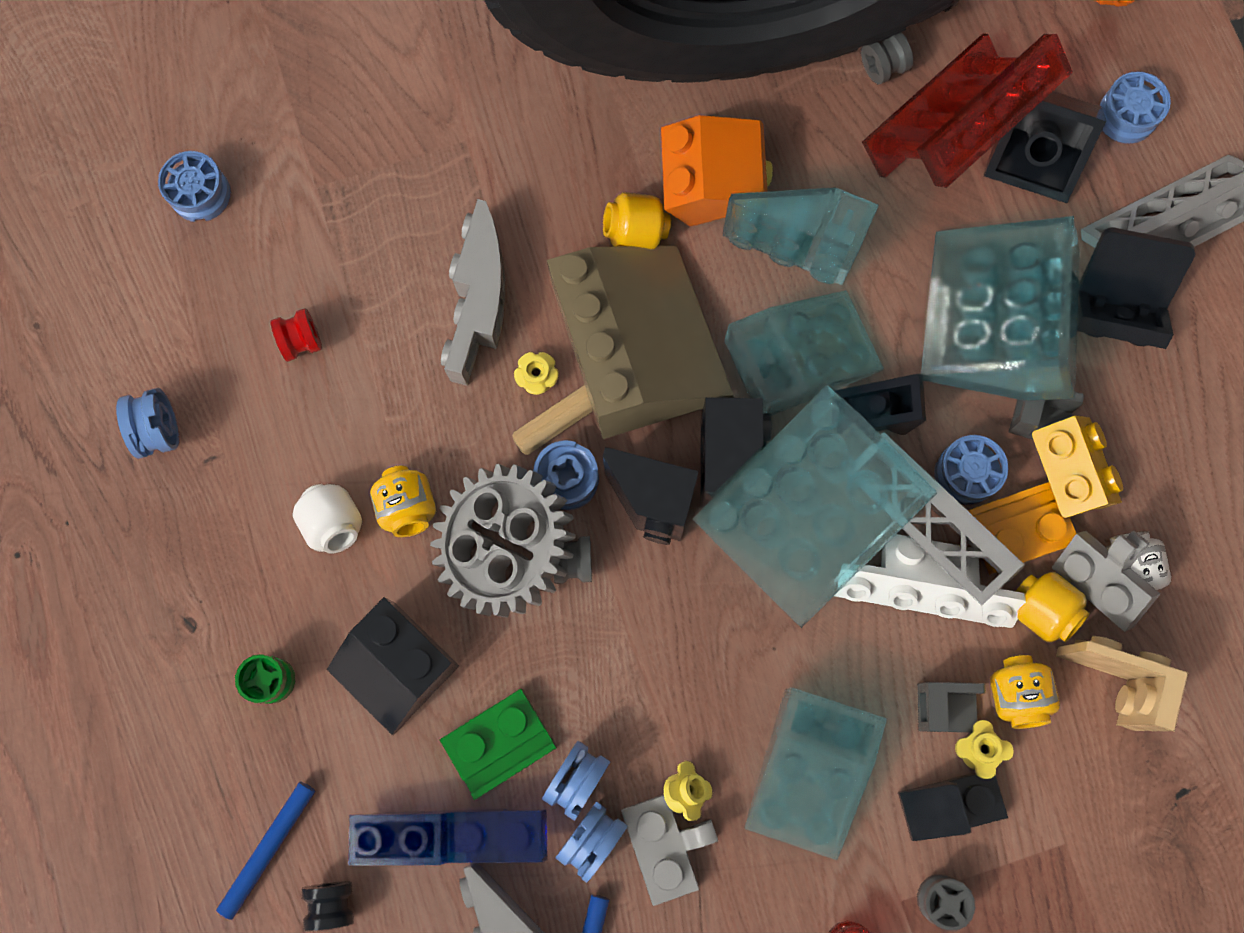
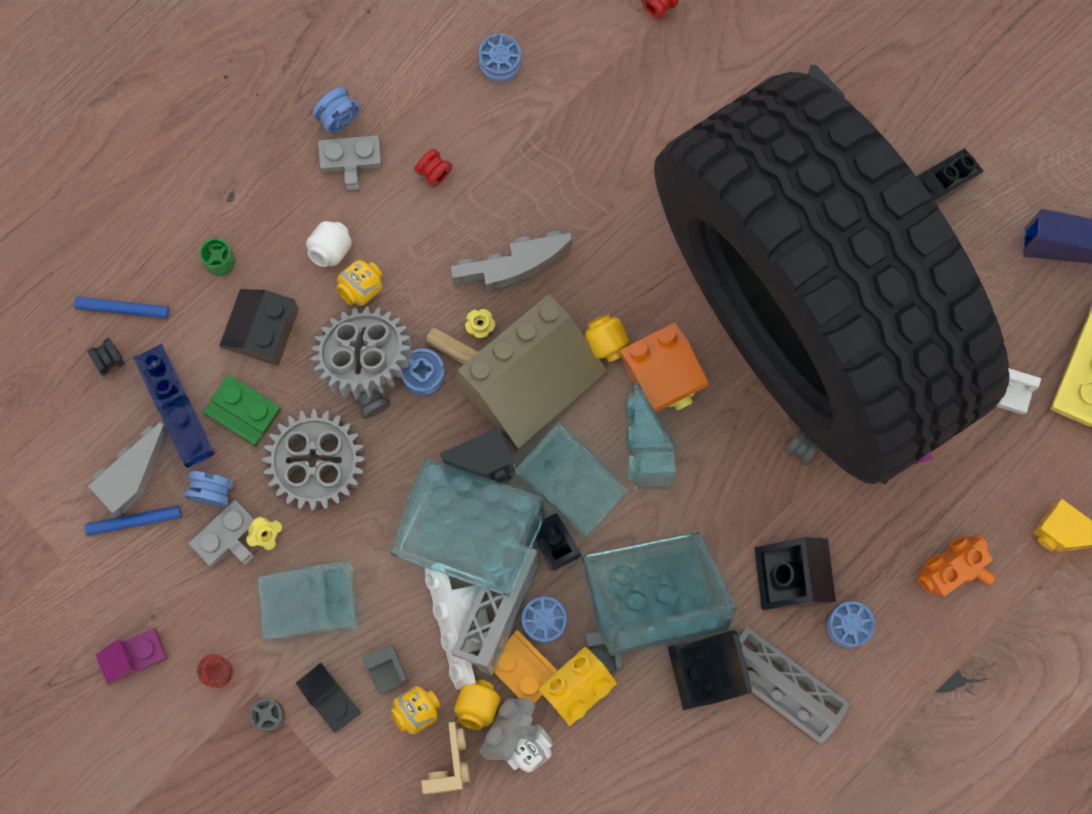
camera: 60 degrees right, 0 degrees up
medium blue wheel [542,741,611,821] -> none
black slope [603,447,699,545] -> none
clear red fence [862,34,1073,188] -> none
light yellow plate [955,720,1014,779] -> none
none -> light grey gear [262,409,366,512]
none -> light grey plate [318,135,382,191]

